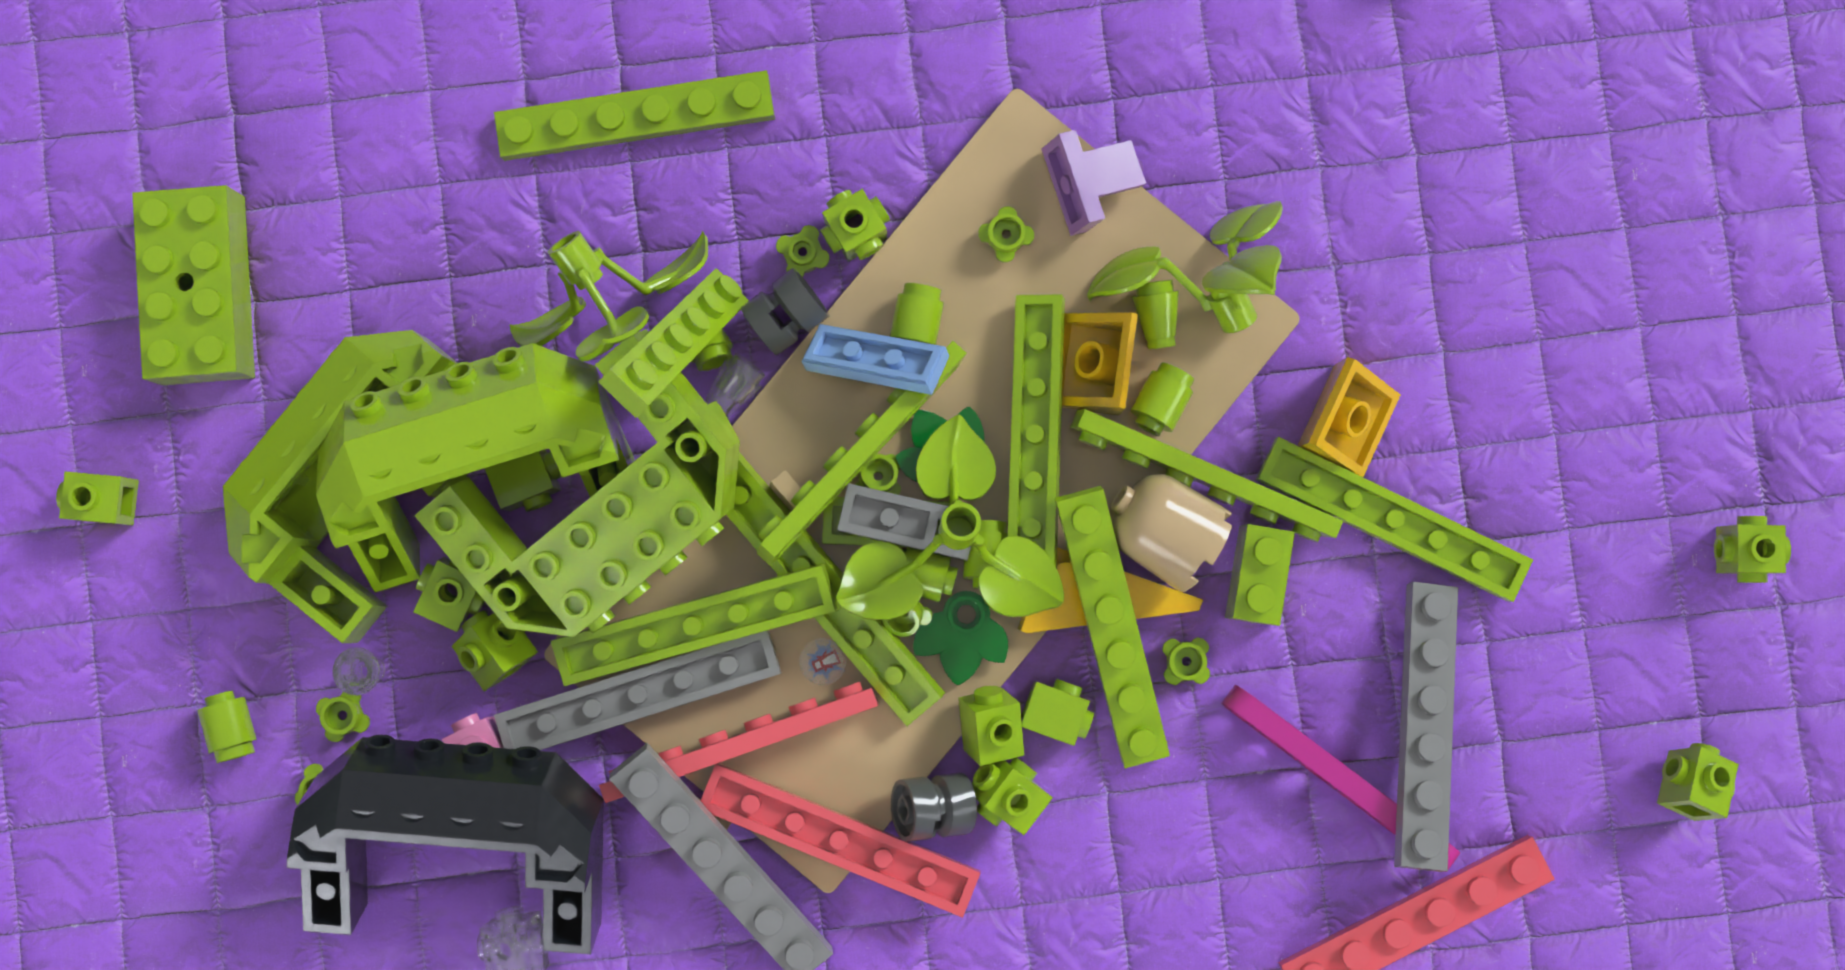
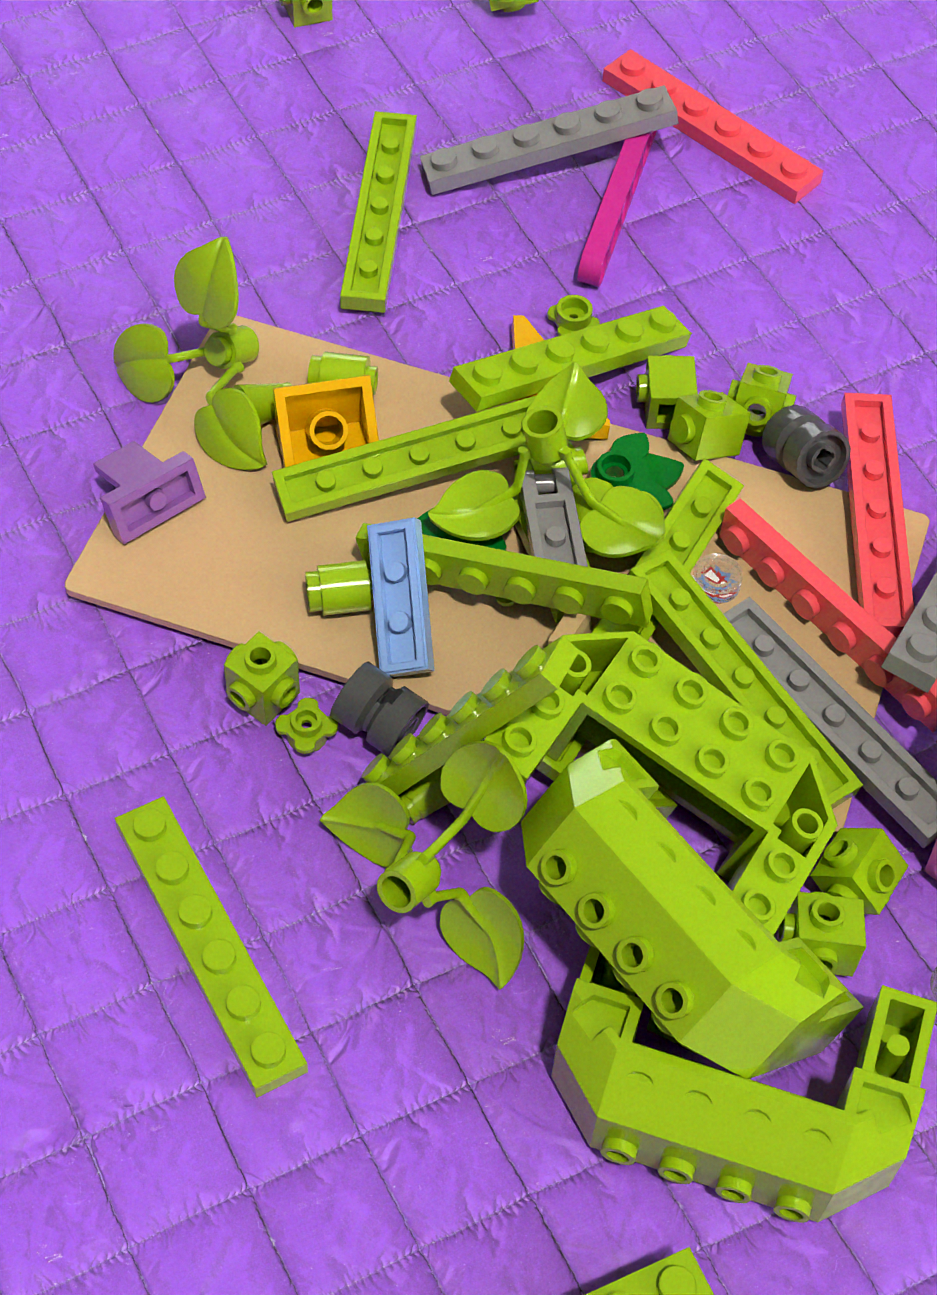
camera: 115 degrees left, 30 degrees down
lime plate [978,206,1034,262] -> none
lime plate [1070,409,1343,542] -> none
tan cylinder [1111,474,1232,592] -> none
lime piece [1225,524,1295,626] -> none
yellow slope [1297,357,1401,477] -> none

